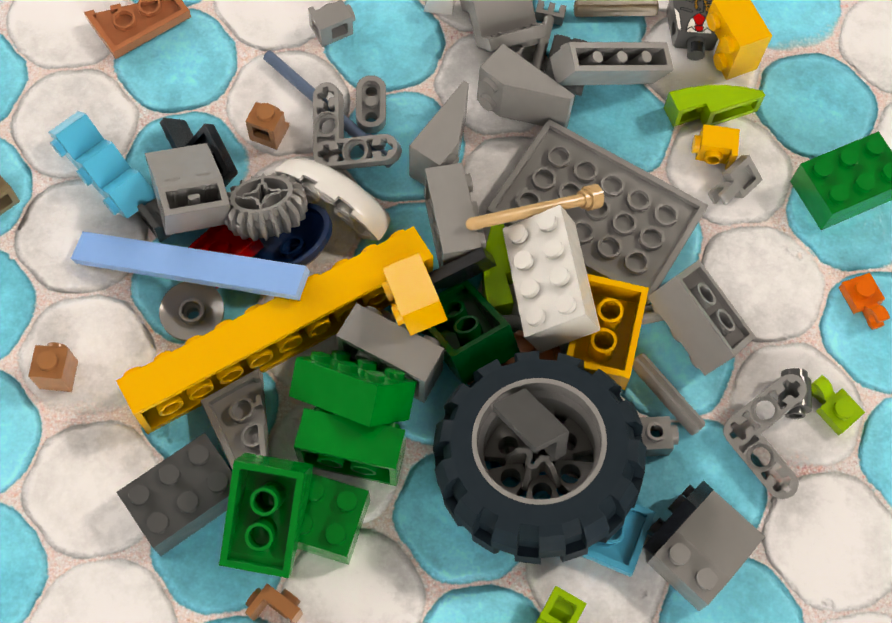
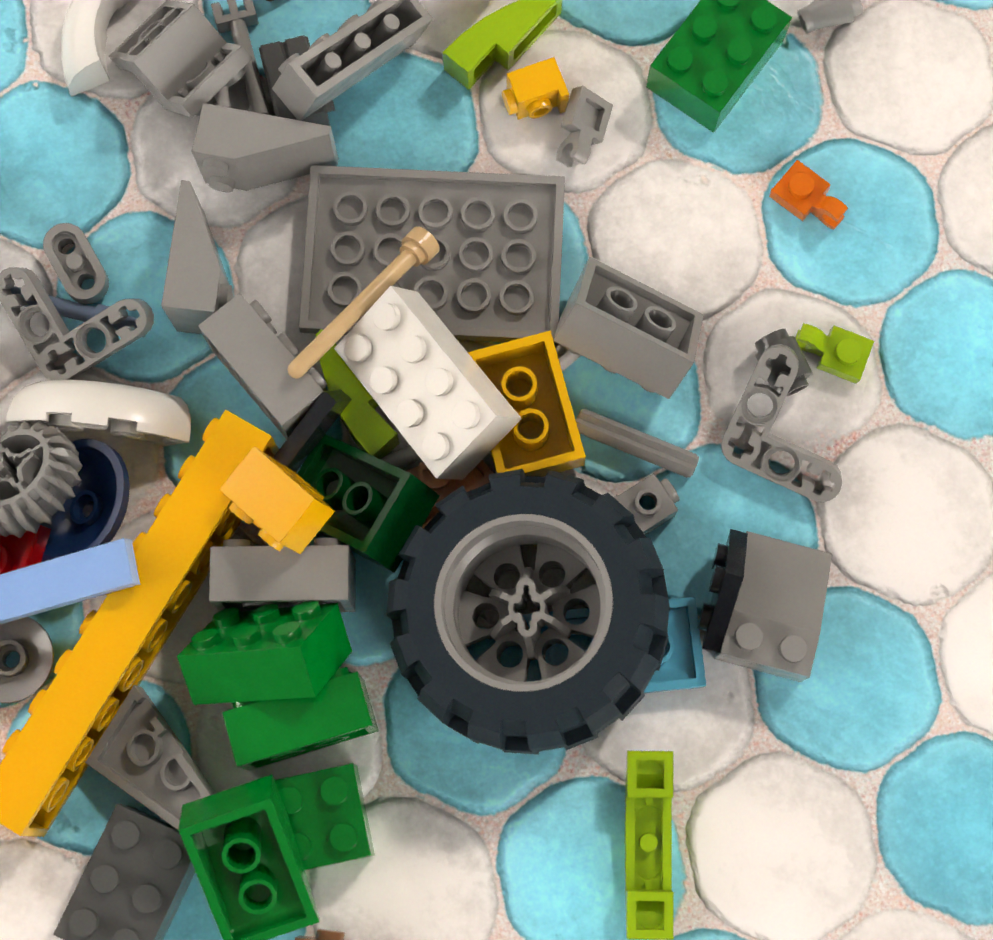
camera: 25 degrees left, 10 degrees up
dark grey panel [493,388,569,461] -> none

